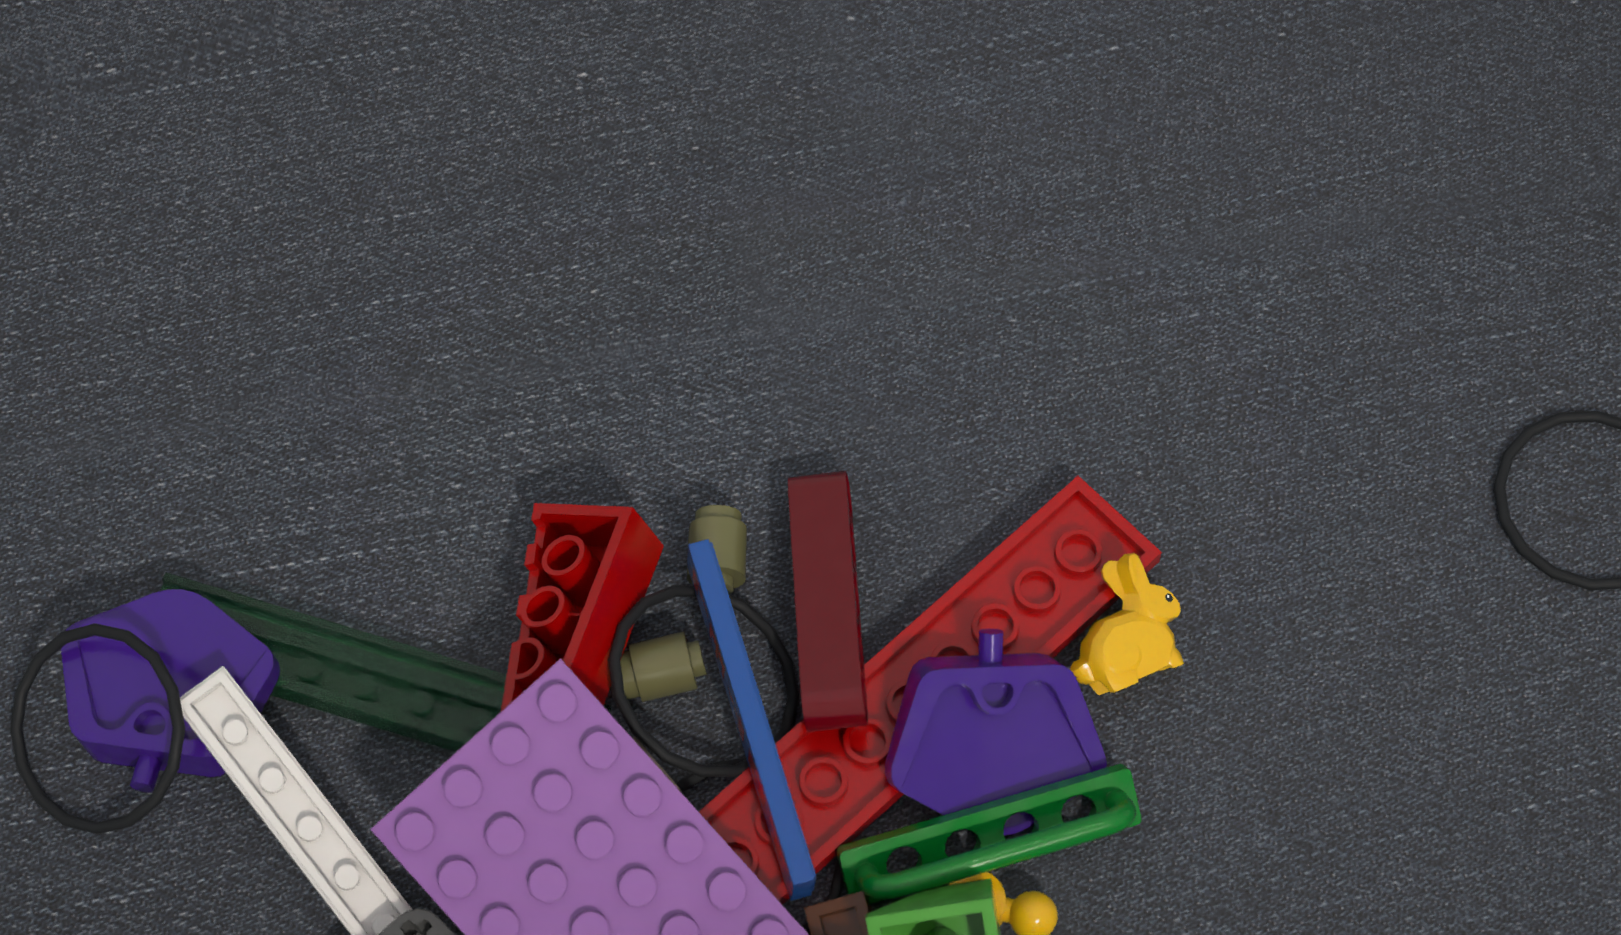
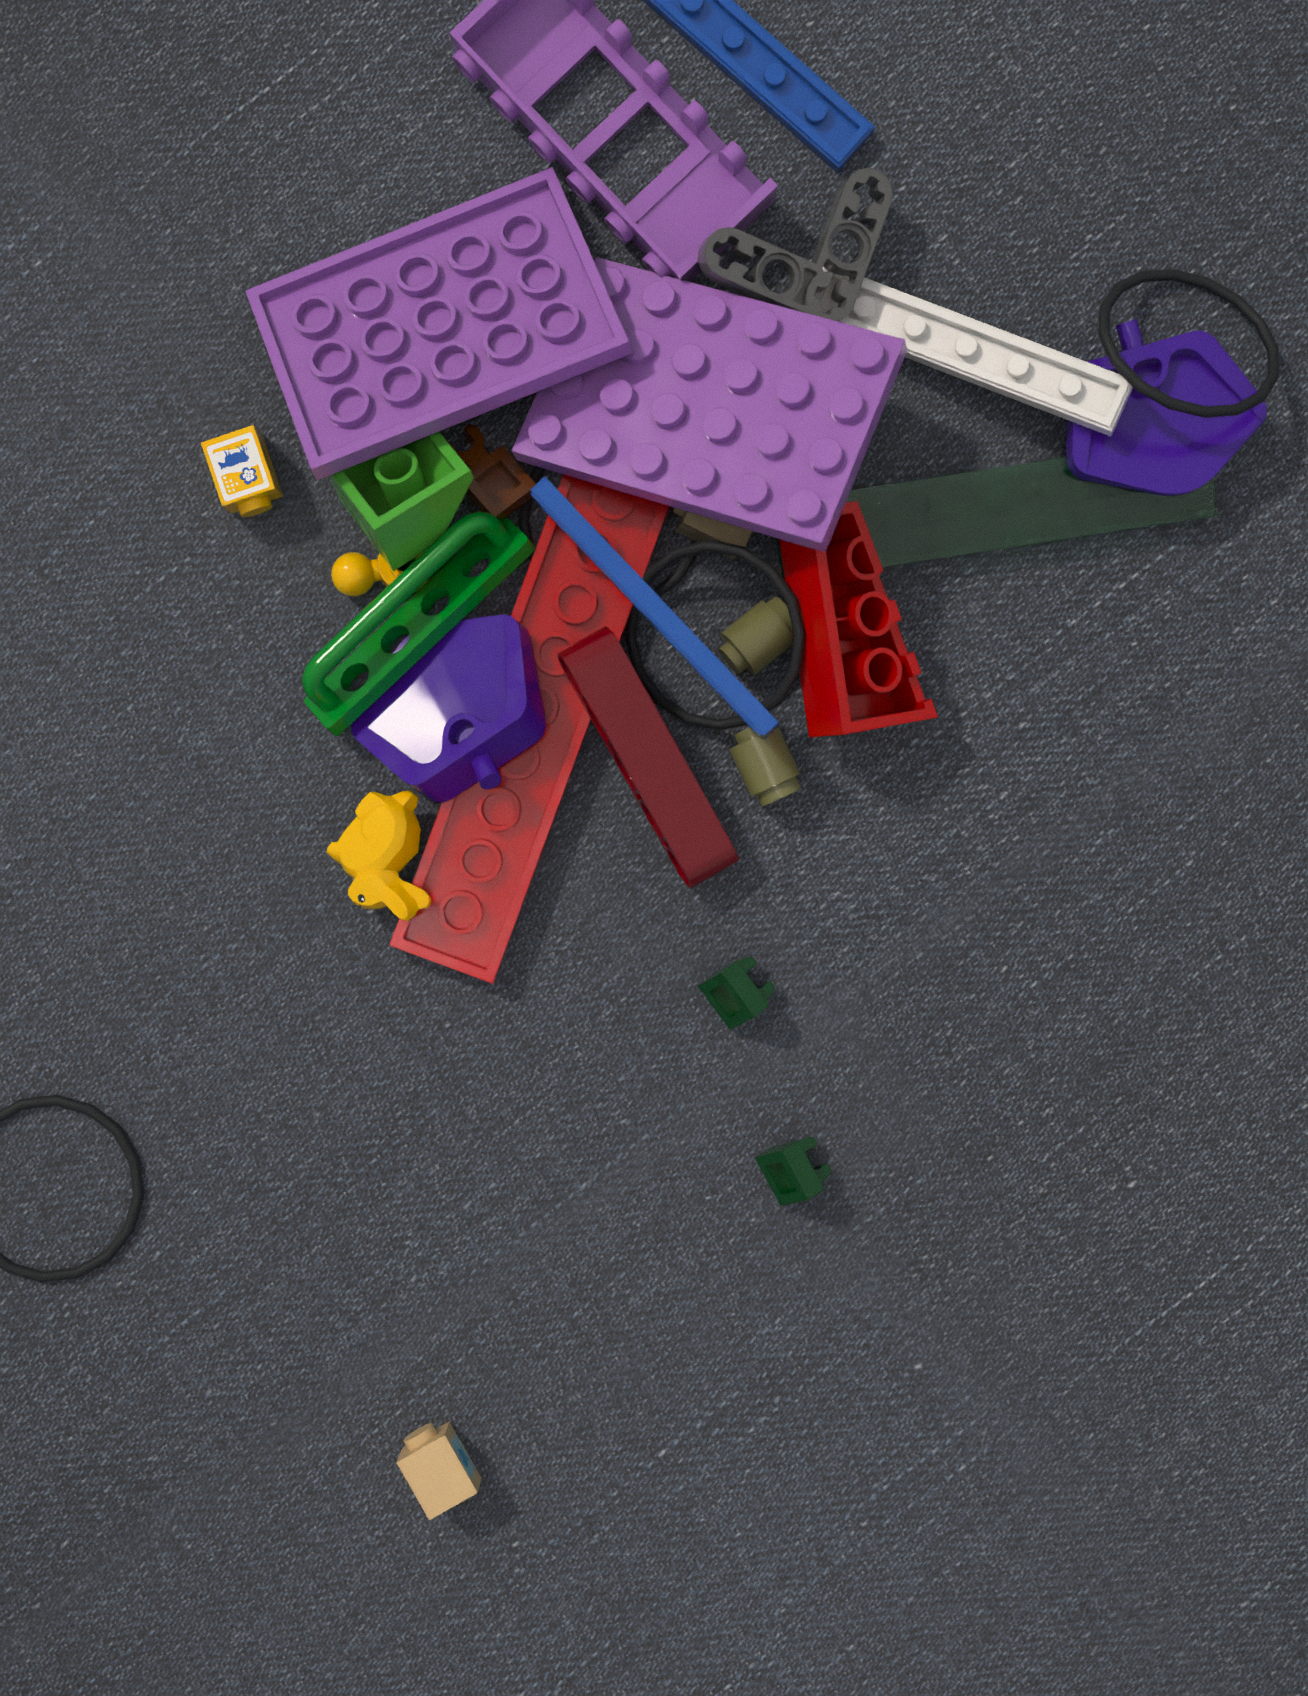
camera: 155 degrees right, 25 degrees up
none -> tan brick [396,1422,481,1520]
none -> dark green tile [698,957,775,1030]
none -> dark green tile [755,1137,831,1206]

